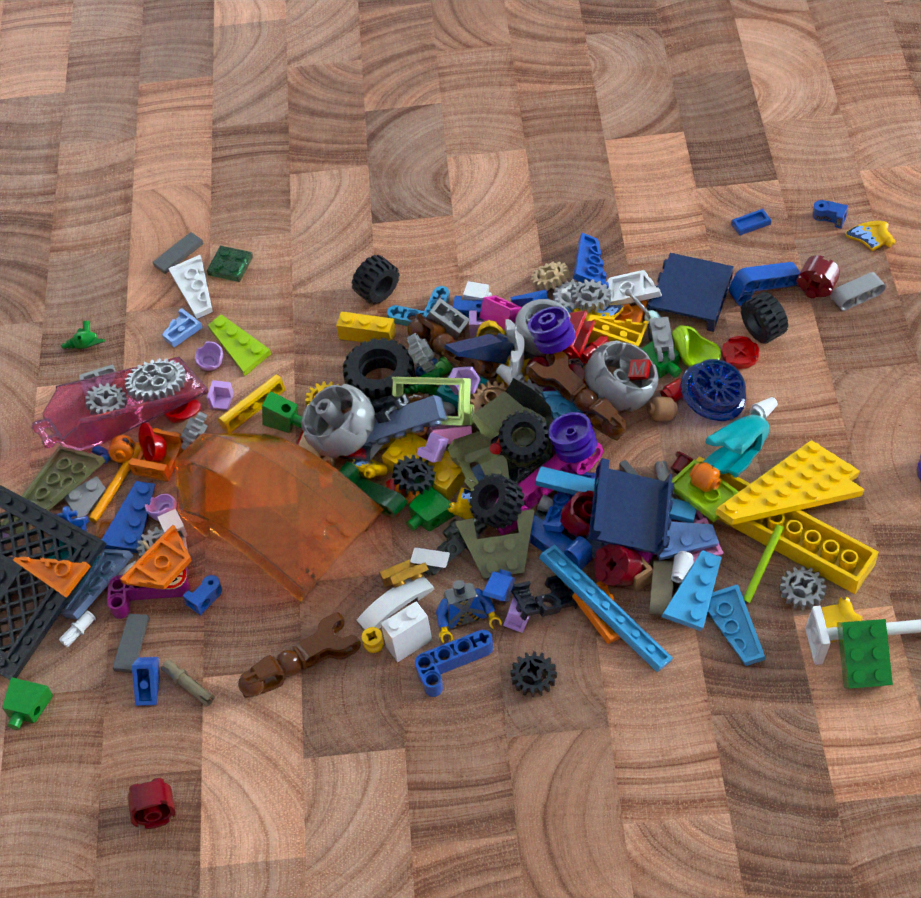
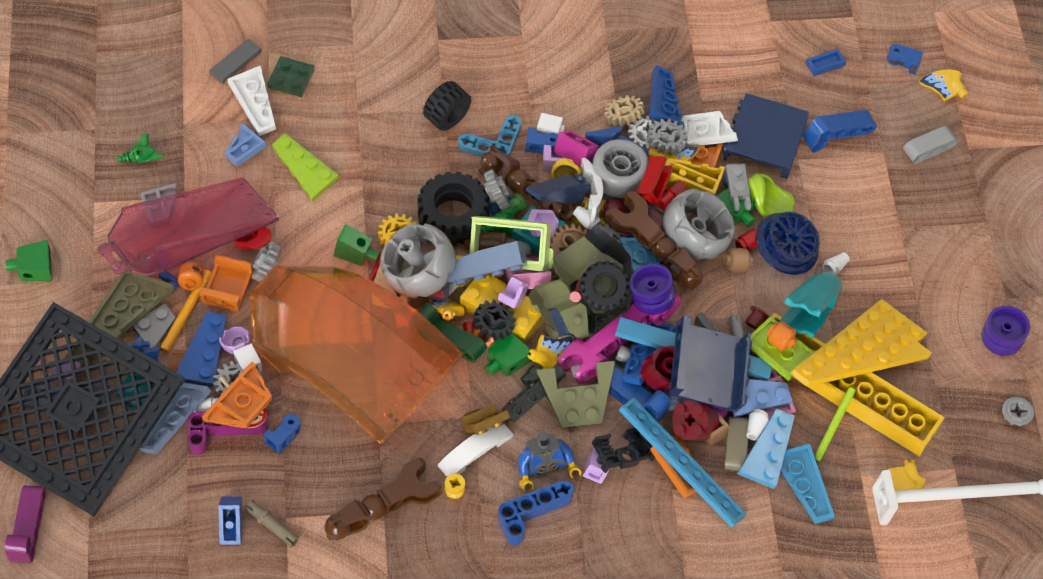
camera: 10 degrees left, 5 degrees up
green torso [2,677,53,730] -> none
orange wing [13,556,91,598] -> none
white axle [59,610,96,647] -> none
light grey gear [85,383,127,419] -> none
dark grey tile [113,613,150,673] -> none
light grey gear [125,358,186,403] -> none
red cap [138,423,167,462] -> none
lavender hair [195,341,223,371] -> none
lavender panel [207,380,234,411] -> none
yellow brick [217,374,286,434] -> none
yellow brick [336,311,396,342] -> none
black piece [370,393,409,423] -> none
white brick [381,601,432,662] -> none
white sticker [410,548,450,568] -> none
light grey brick [426,298,470,339] -> none
black tyre [469,473,524,529] -> none
blue slope [482,569,516,601] -> none
black gear [510,651,557,697] -> none
dark purple wheel [528,306,576,354] -> none
light grey hinge [625,289,661,321] -> none
red tile [628,359,651,380] -> none
red tile [721,336,760,369] -> none
black tyre [741,292,789,344] -> none
light grey gear [779,566,827,610] -> none
dark red brick [796,255,840,299] -> none
green brick [837,619,893,689] -> none

